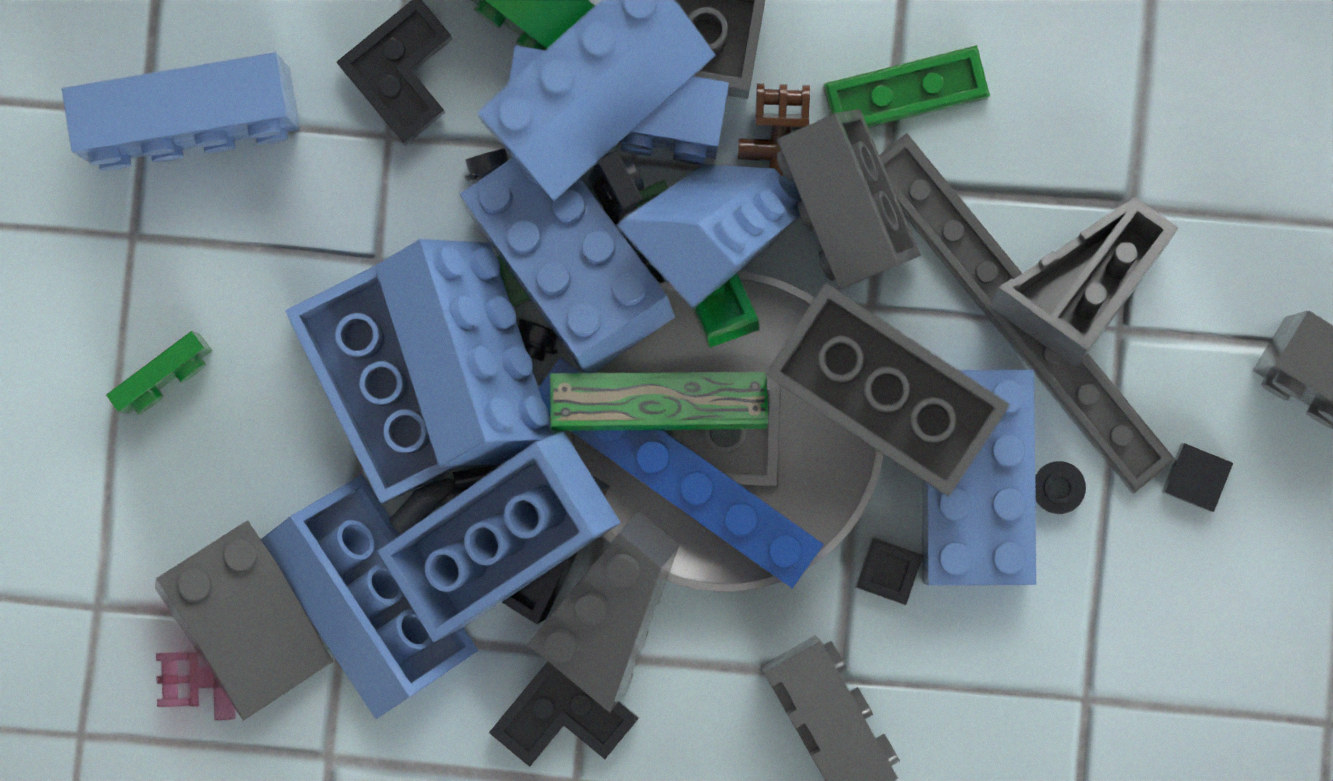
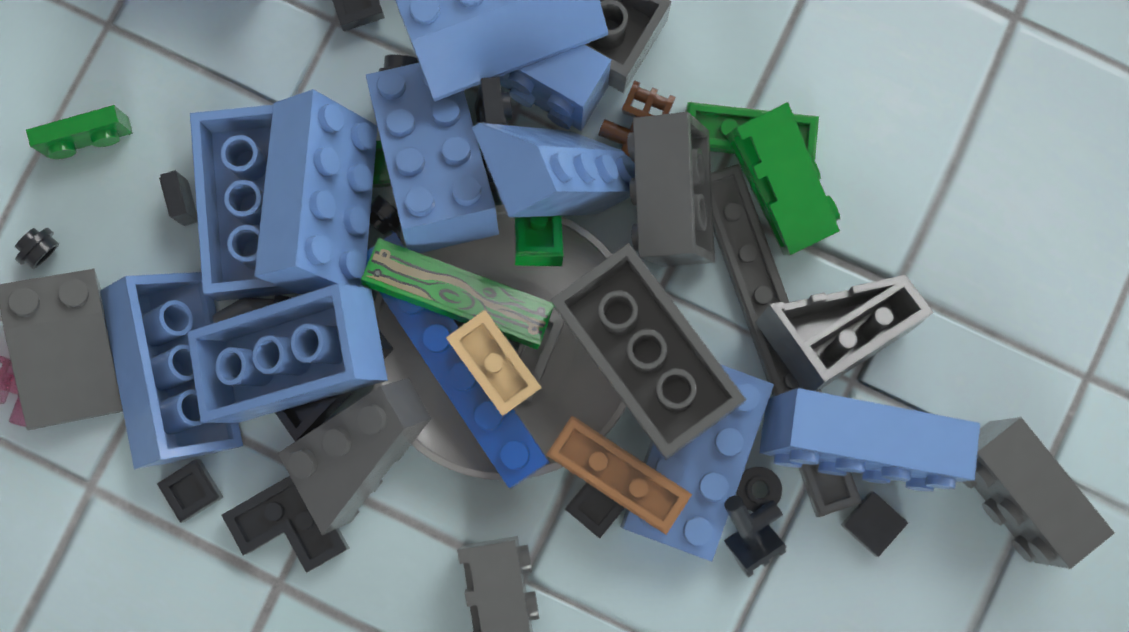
camera: 20 degrees right, 5 degrees down
none -> black plate [15,228,59,269]
none -> black tile [157,459,223,523]
none -> black tile [159,170,198,226]
none -> tan plate [446,310,541,416]
none -> medium nougat tile [546,416,692,535]
none -> black arm [724,496,787,578]
none -> green wedge [726,102,841,255]
none -> medium blue brick [759,388,980,492]

